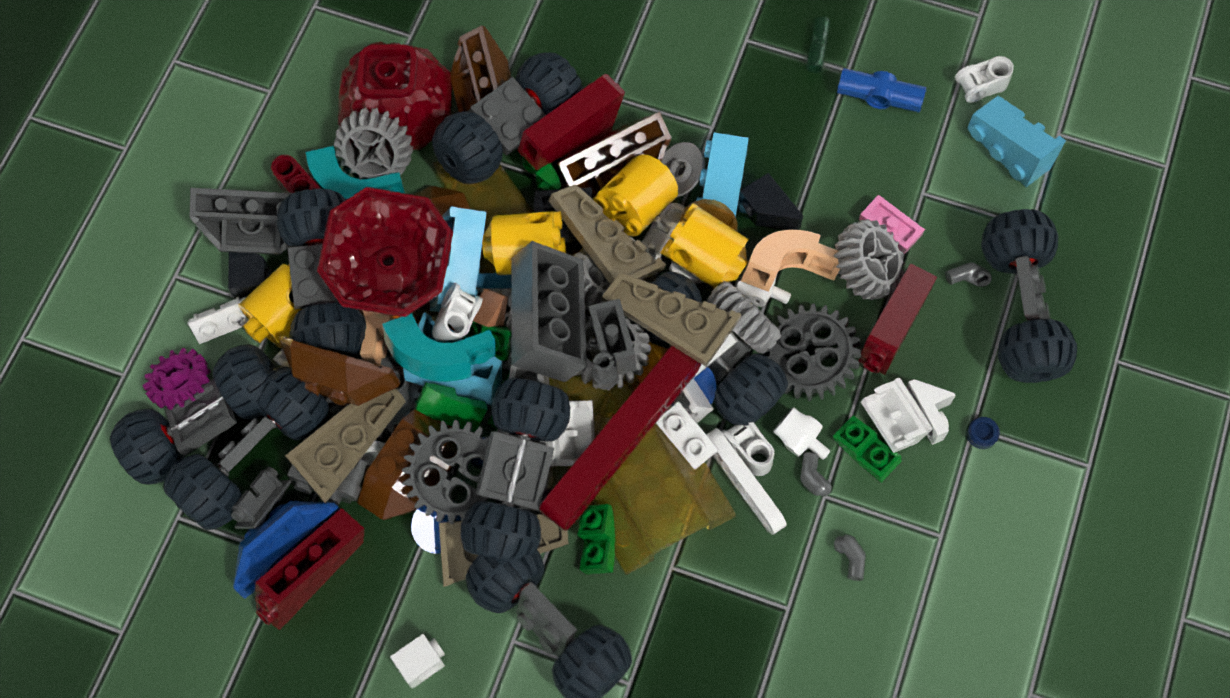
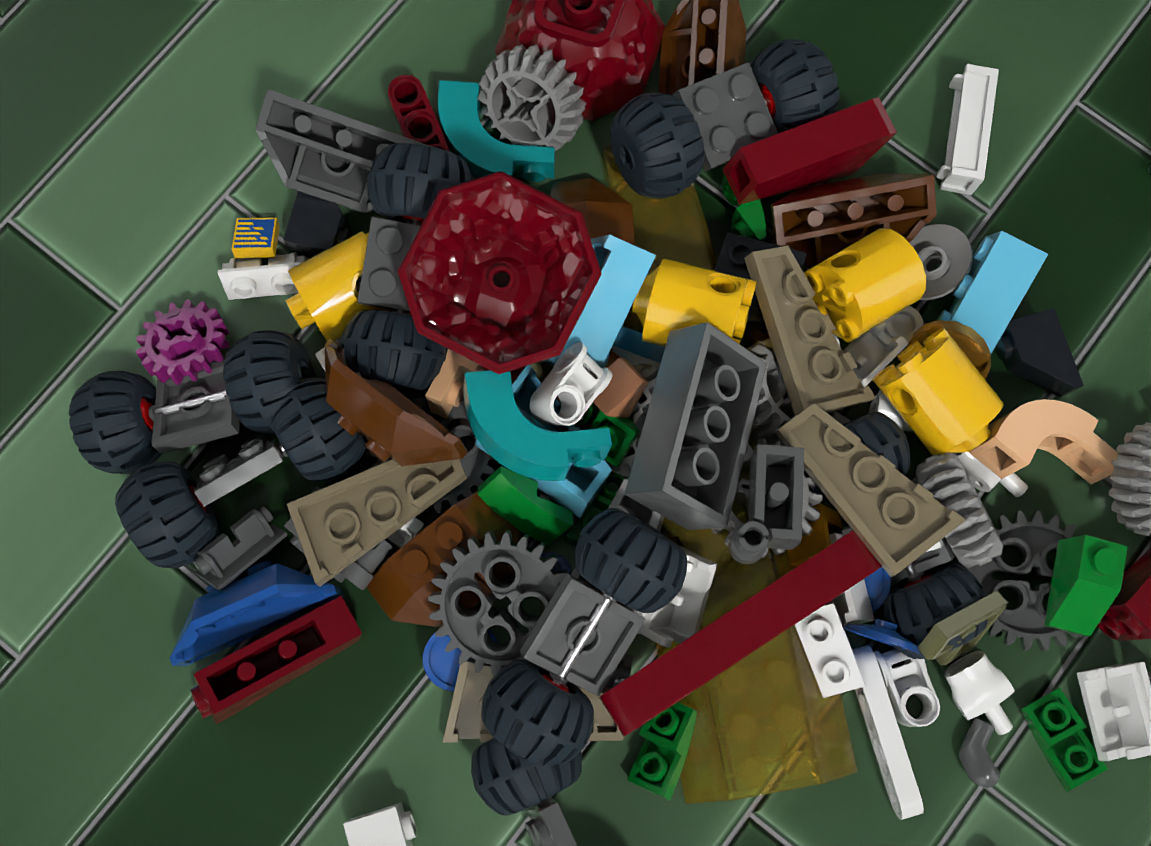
camera: 15 degrees right, 10 degrees up
none -> yellow tile [231,218,280,258]
none -> blue piece [843,618,920,654]
none -> olive tile [918,591,1008,666]
none -> white container [936,64,999,195]
none -> green slope [1044,535,1128,636]

